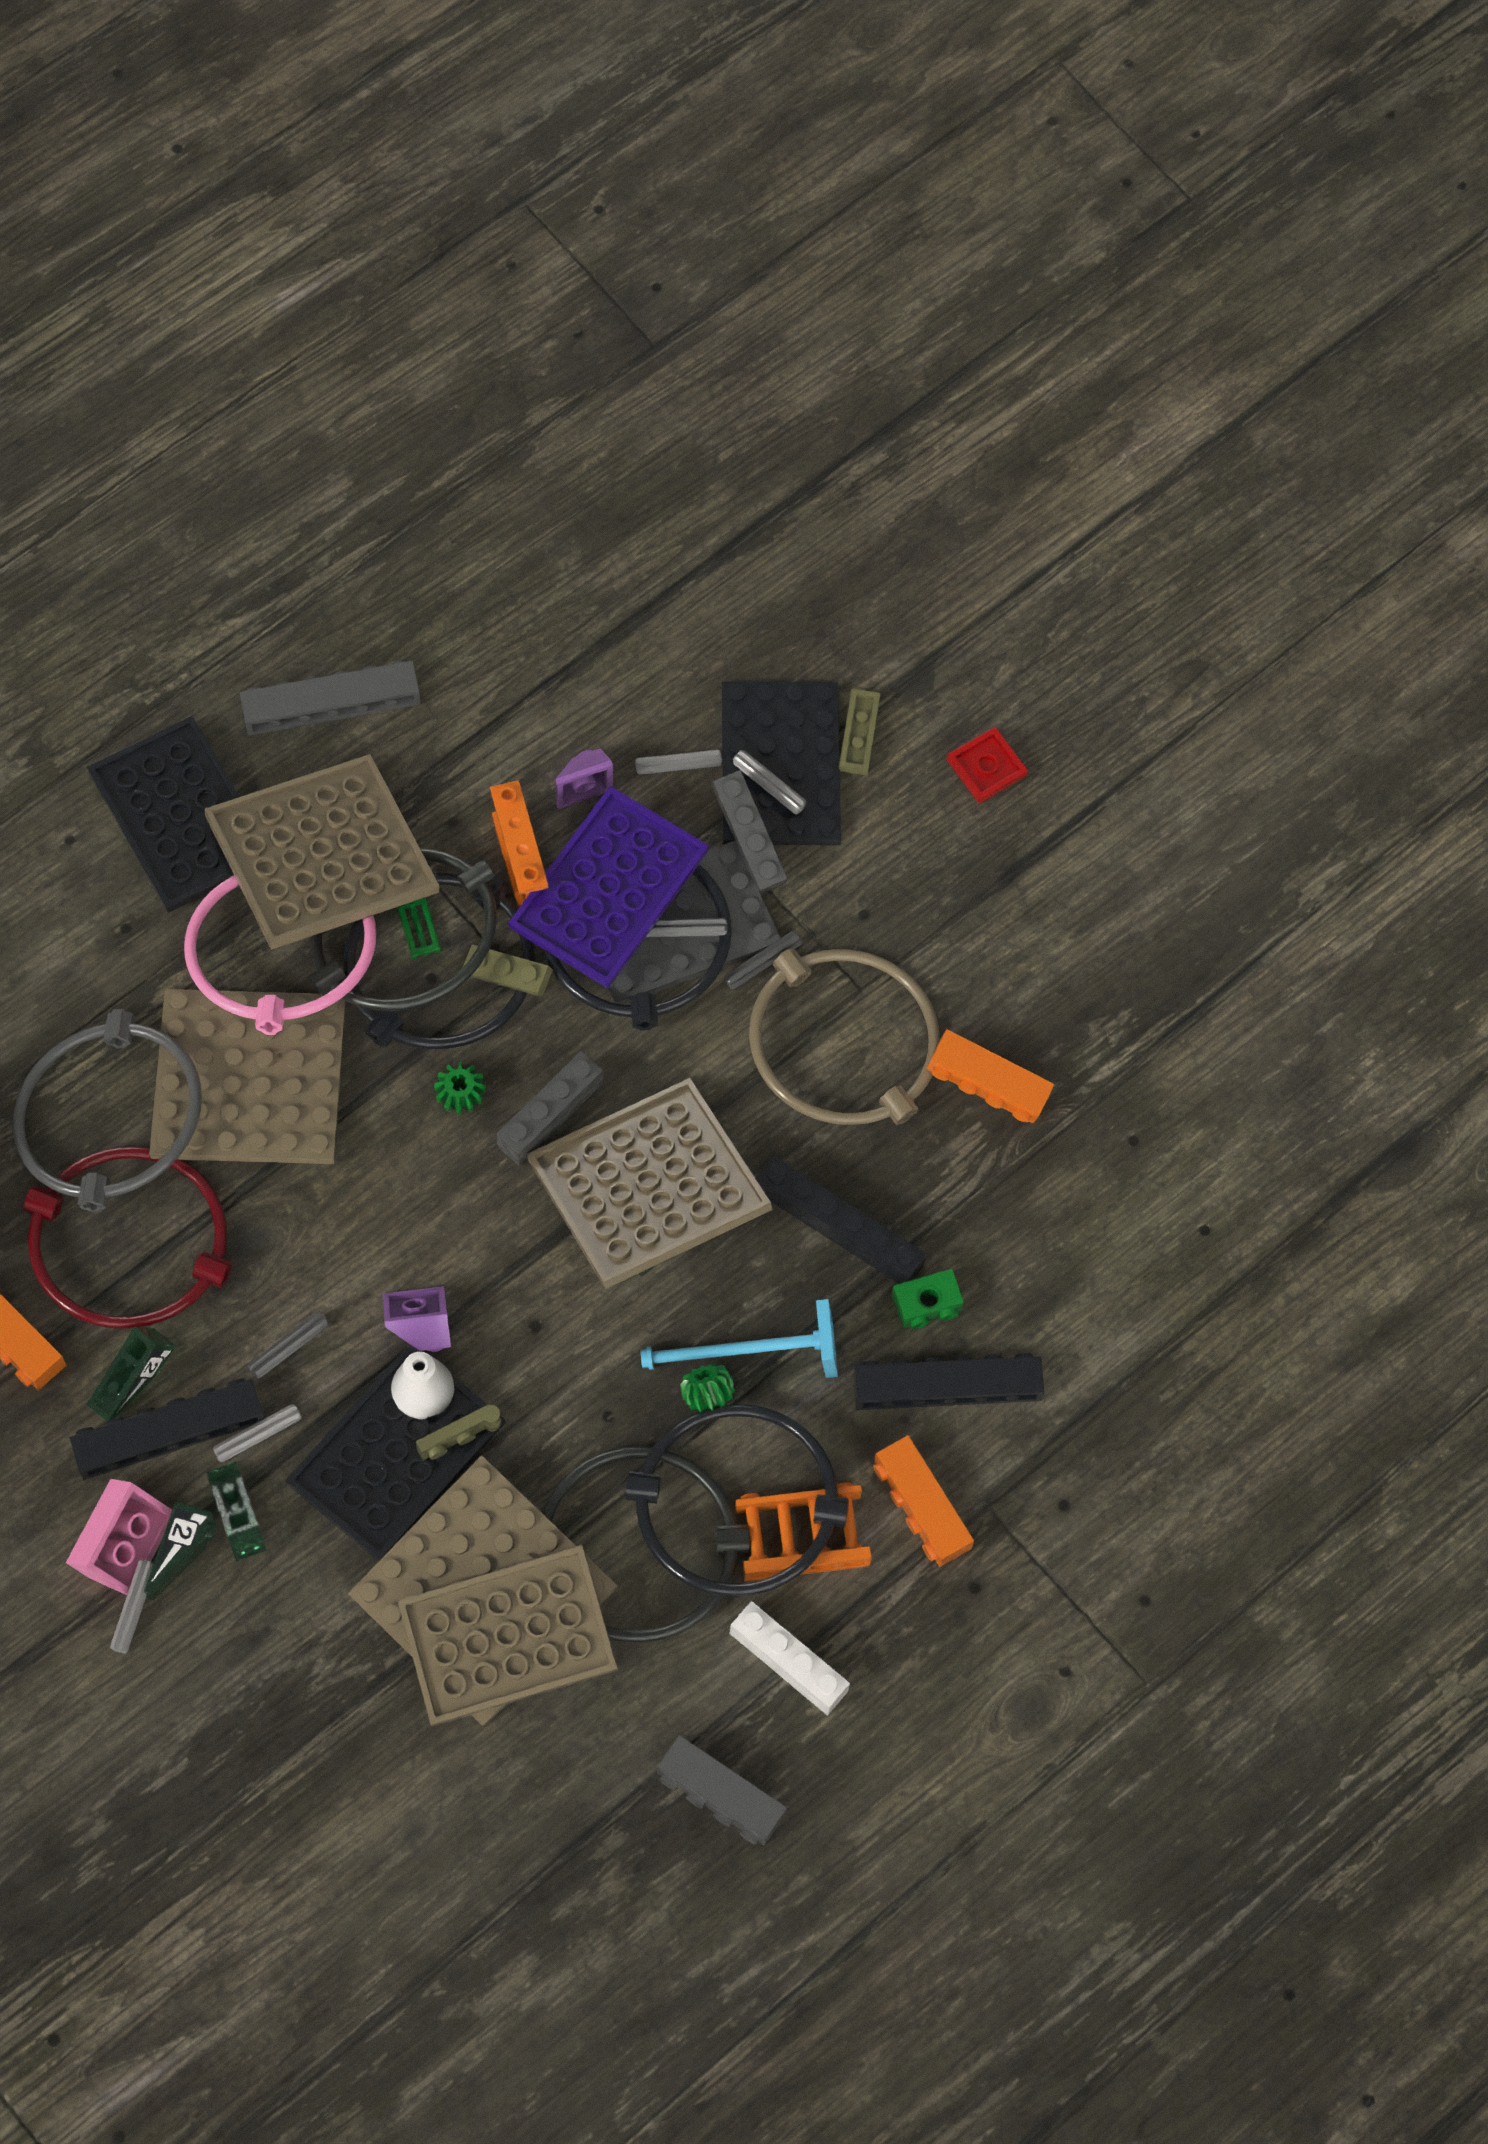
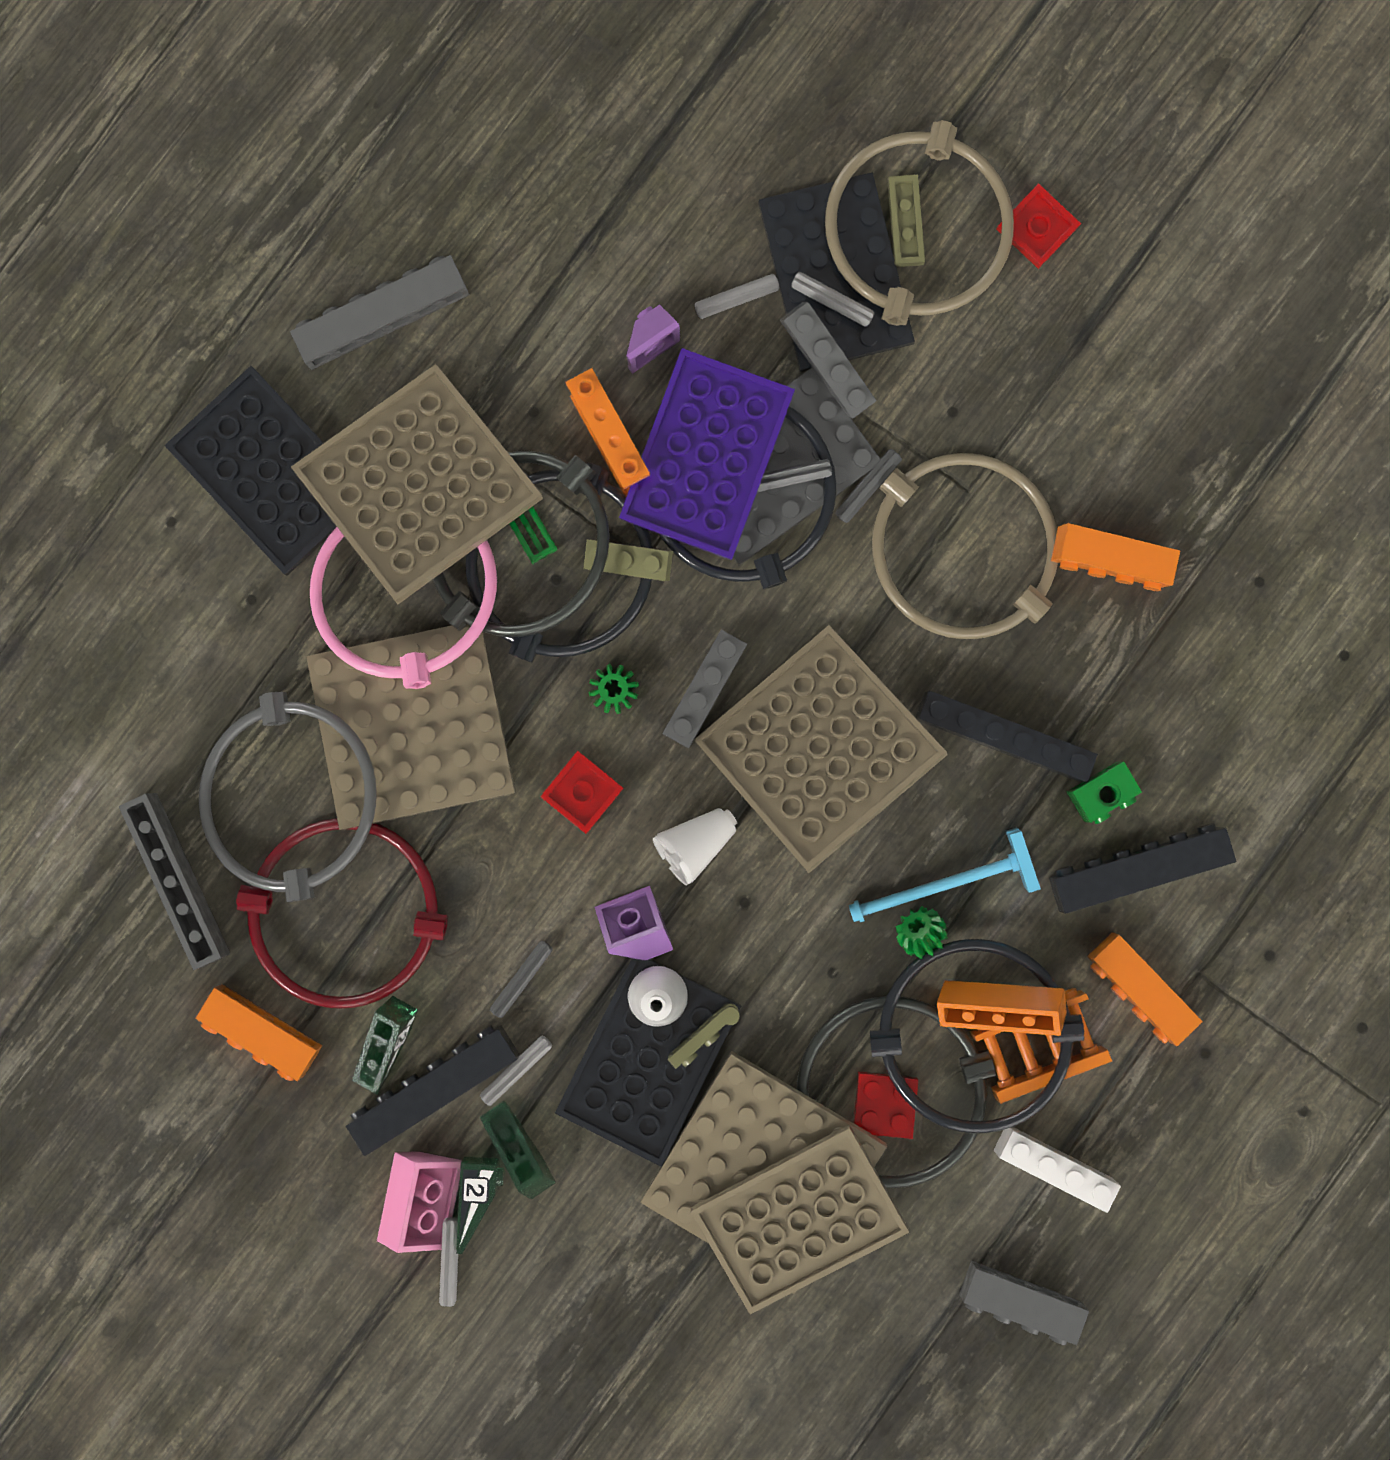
camera: 10 degrees left, 20 degrees up
none -> red plate [540,751,624,834]
none -> white cone [653,808,737,885]
none -> dark tan piece [825,120,1014,326]
none -> red plate [853,1072,918,1139]
none -> orange brick [937,980,1067,1036]

